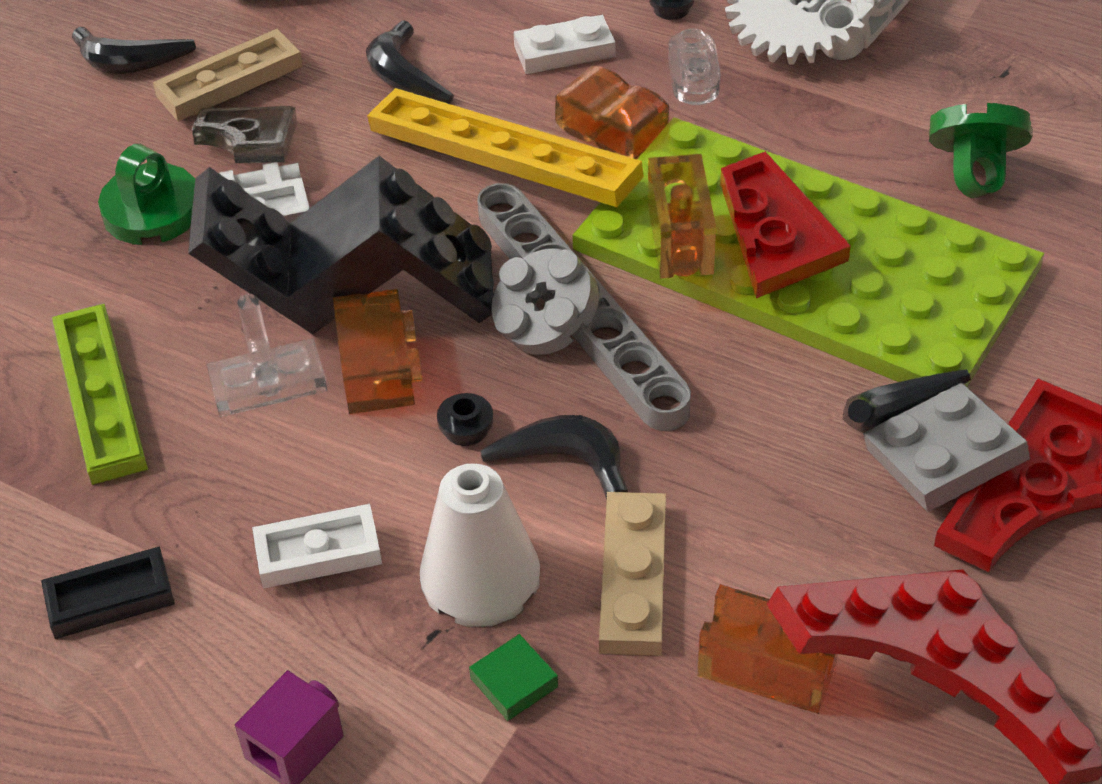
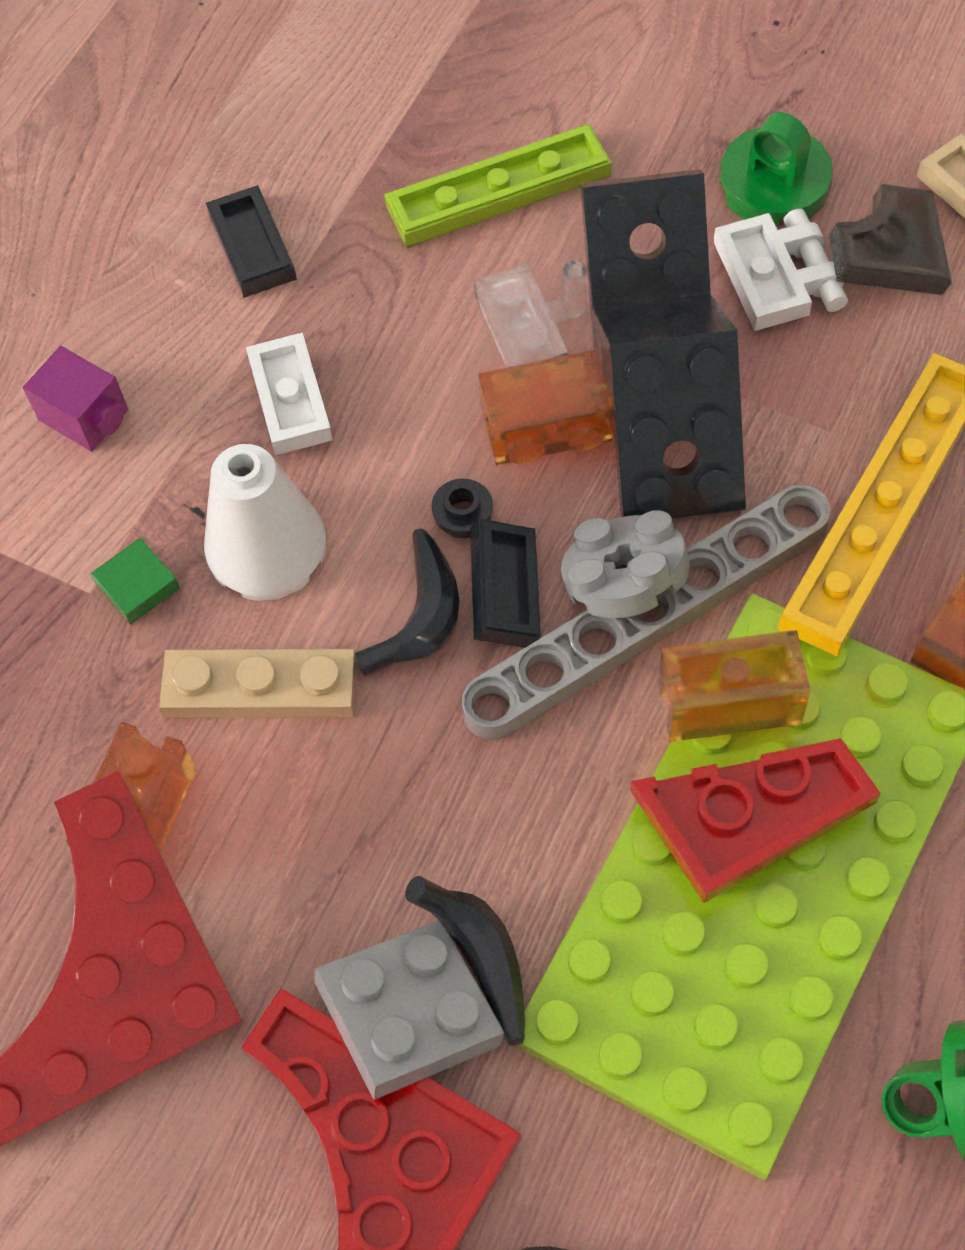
camera: 90 degrees right, 15 degrees up
none -> black tile [470,518,541,648]

